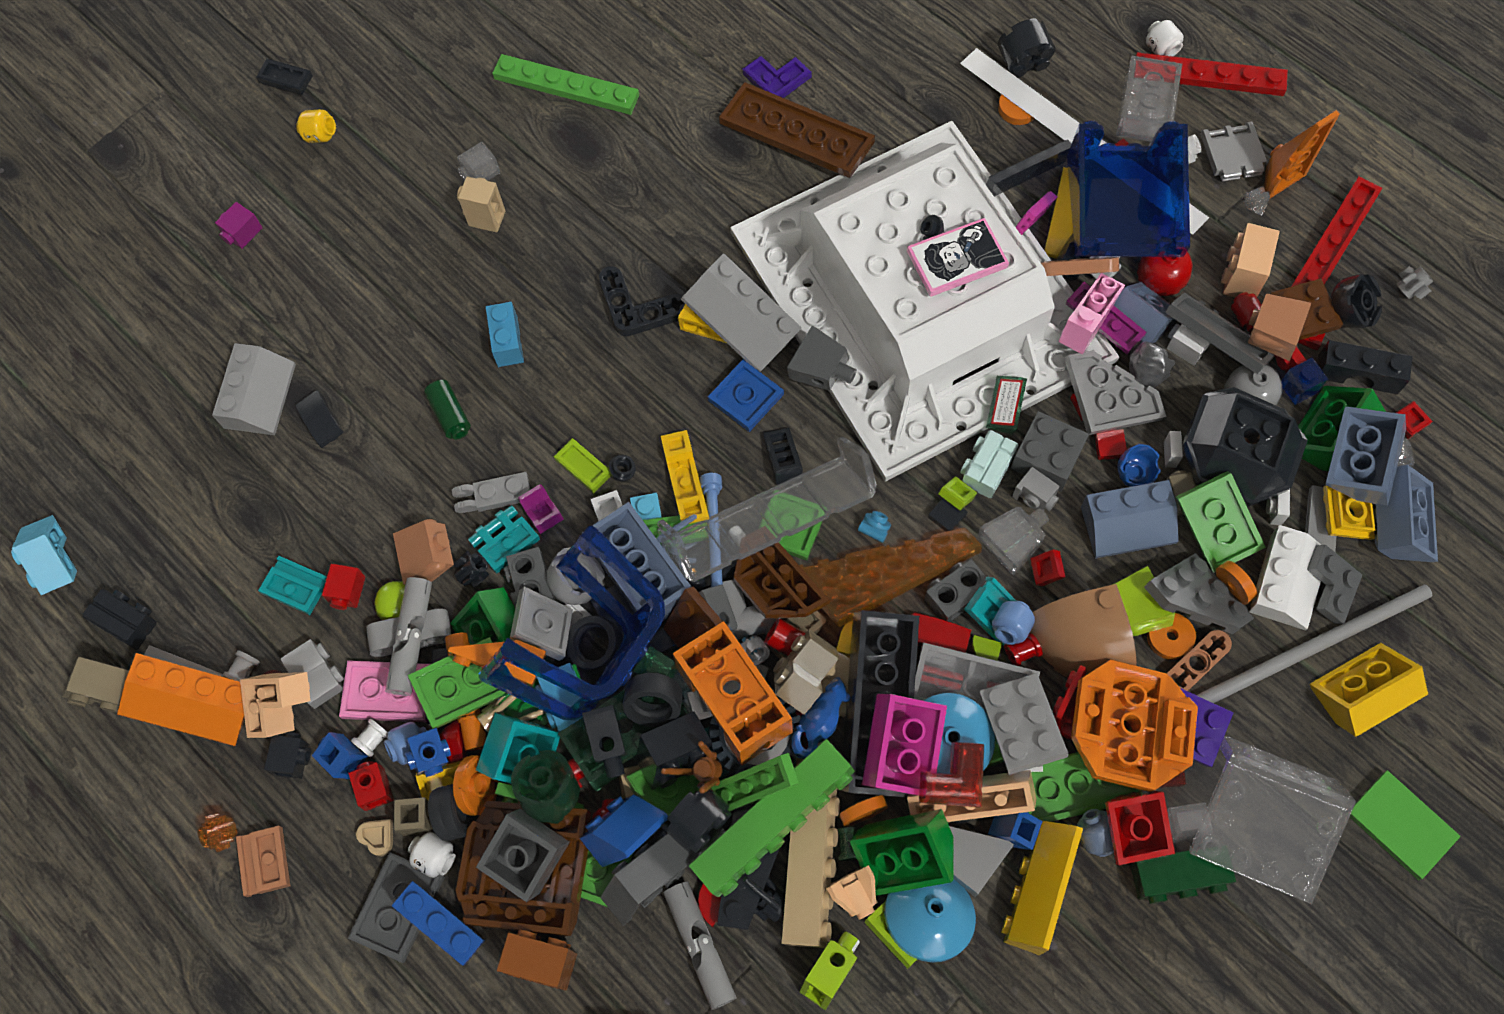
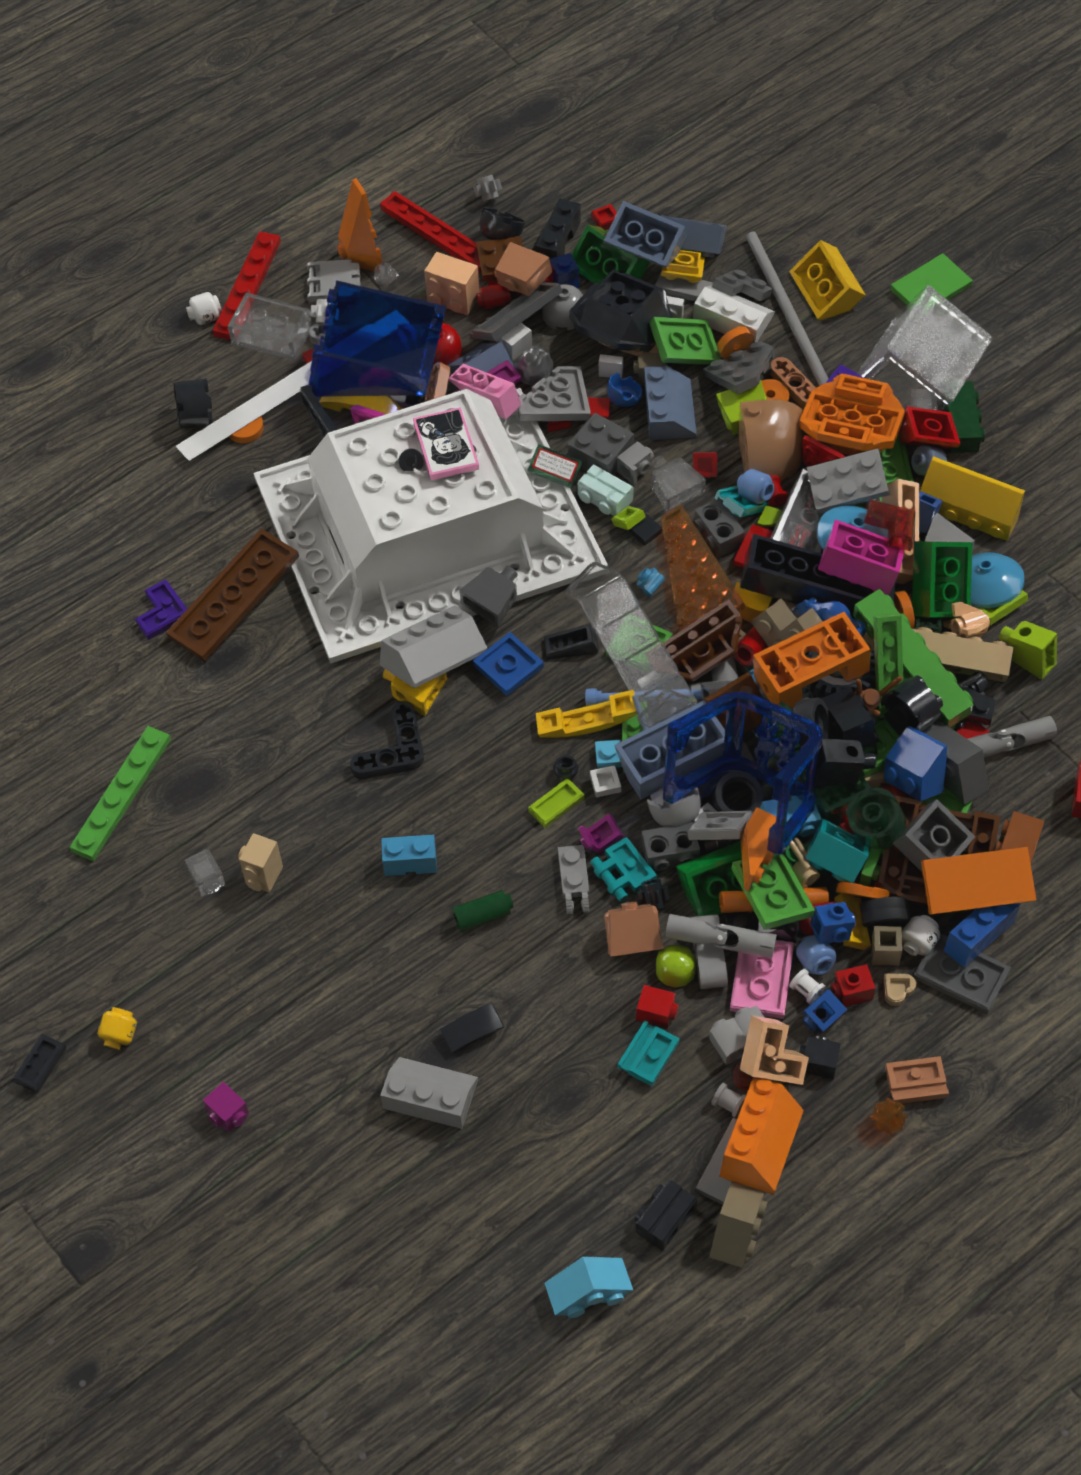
camera: 85 degrees left, 10 degrees down
none -> orange tile [921,847,1036,915]

